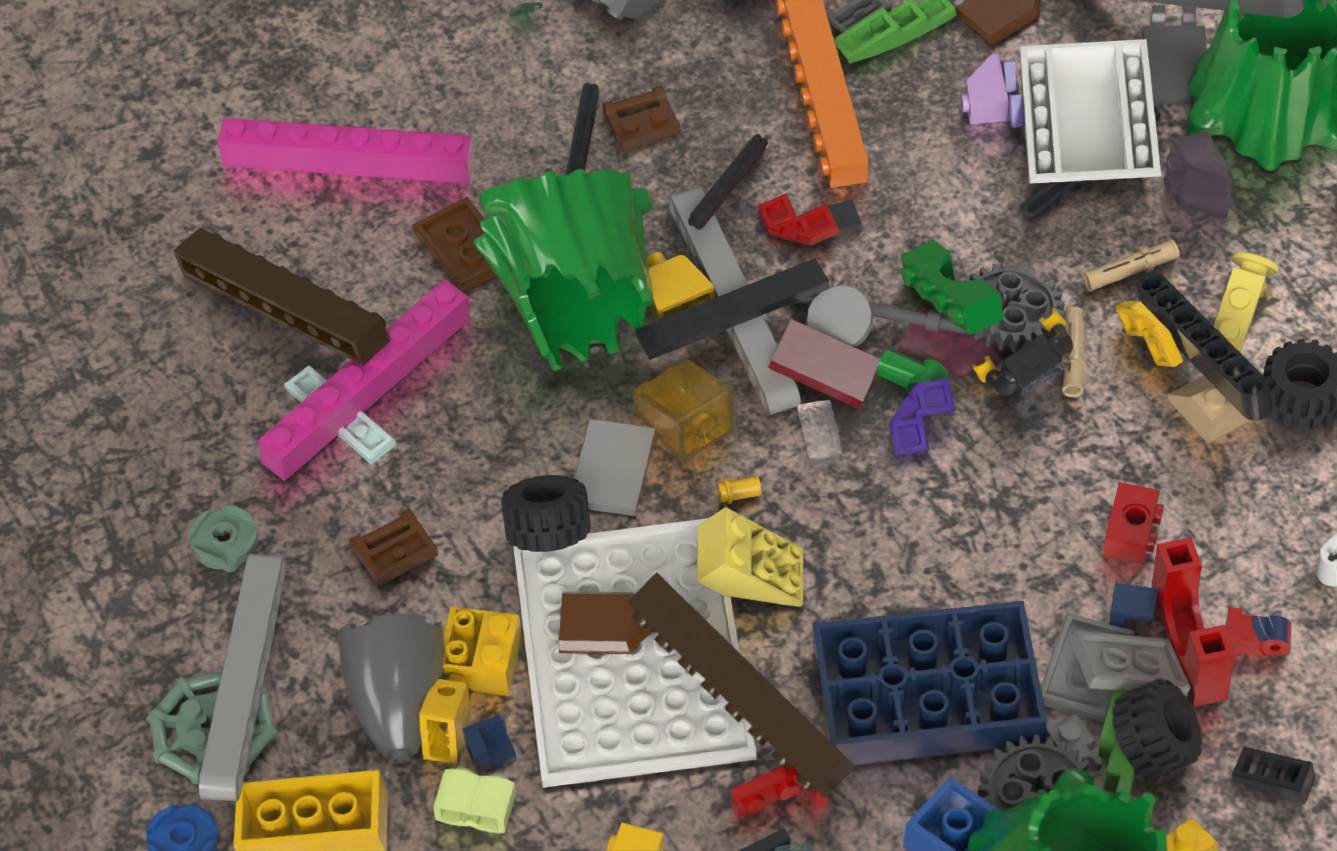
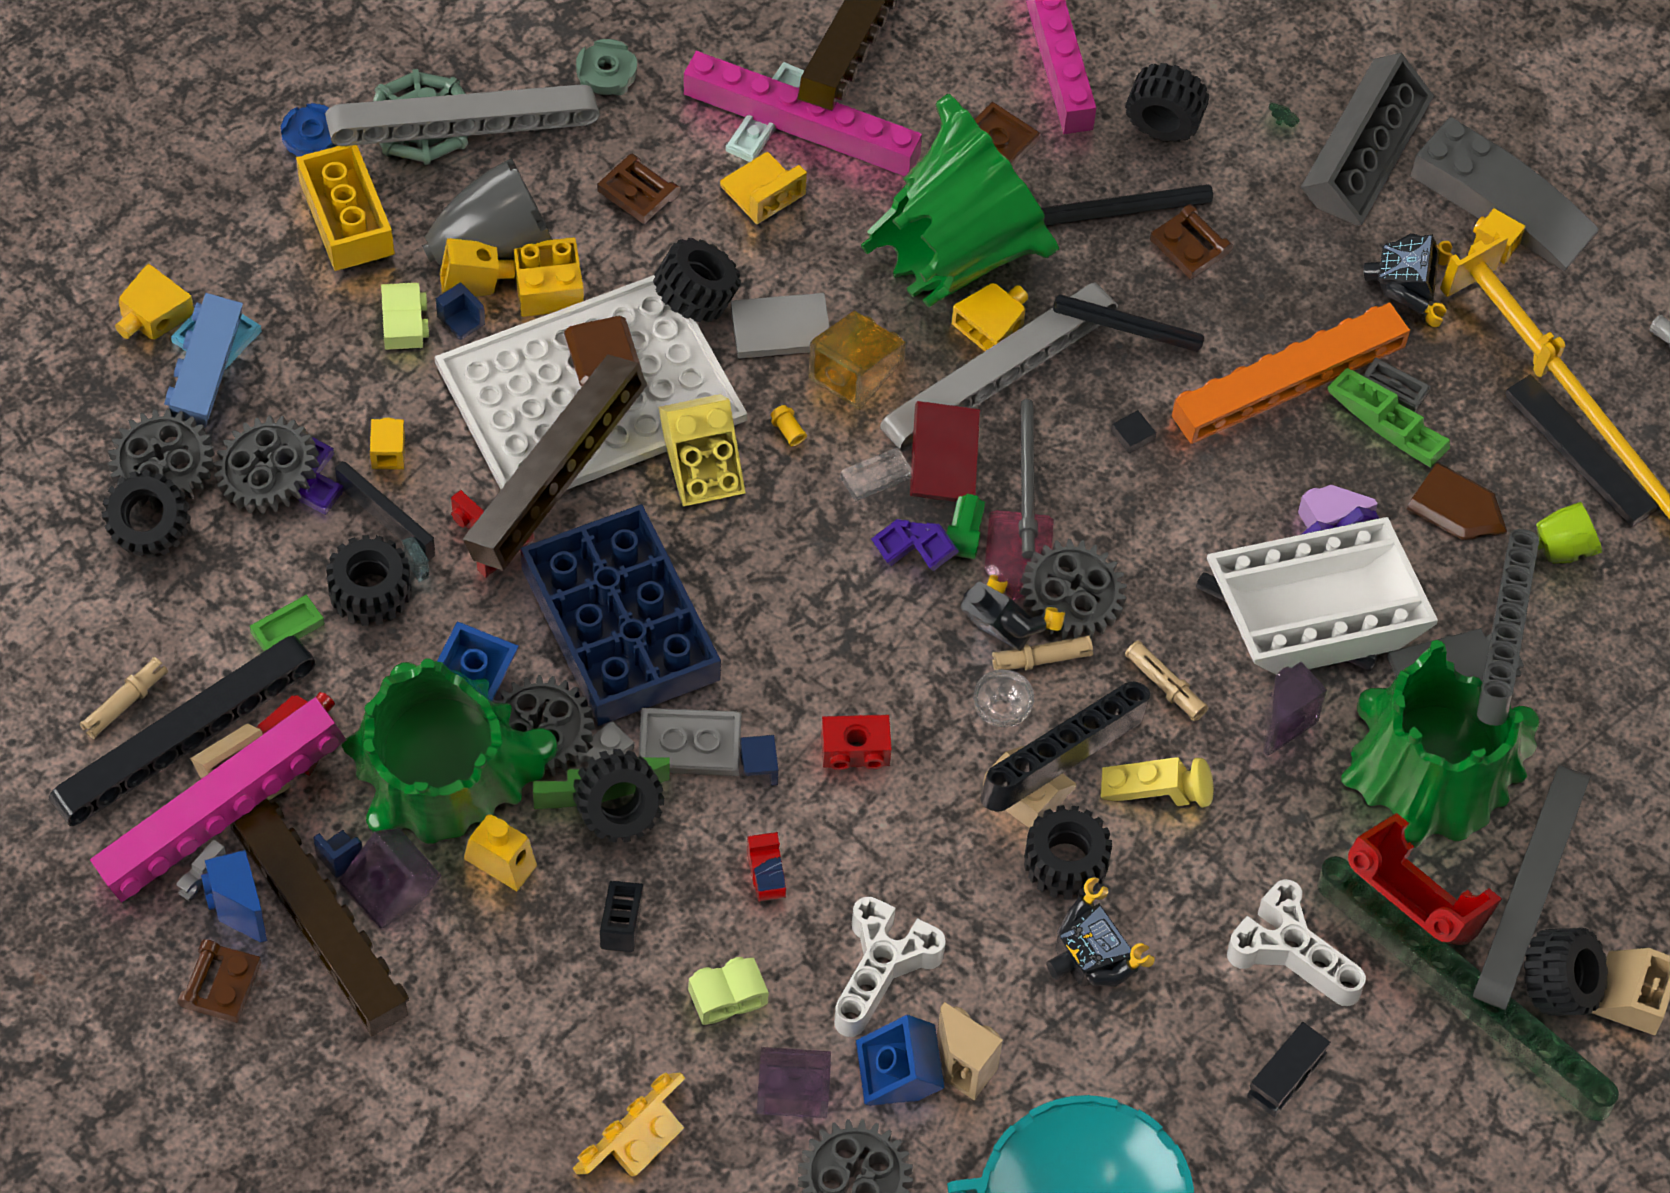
camera: 65 degrees right, 5 degrees up
black tile [635,258,830,360] -> none
red tile [757,193,840,246] -> none
light grey tile [807,285,874,348] -> none
green arch [900,240,1004,335] -> none
light grey tile [1069,631,1191,696] -> none
yellow tile [1115,301,1183,367] -> none
red arch [1151,537,1235,707] -> none
none -> yellow bracket [720,152,807,225]
none -> clear piece [973,669,1034,727]
none -> black tyre [1125,63,1209,142]

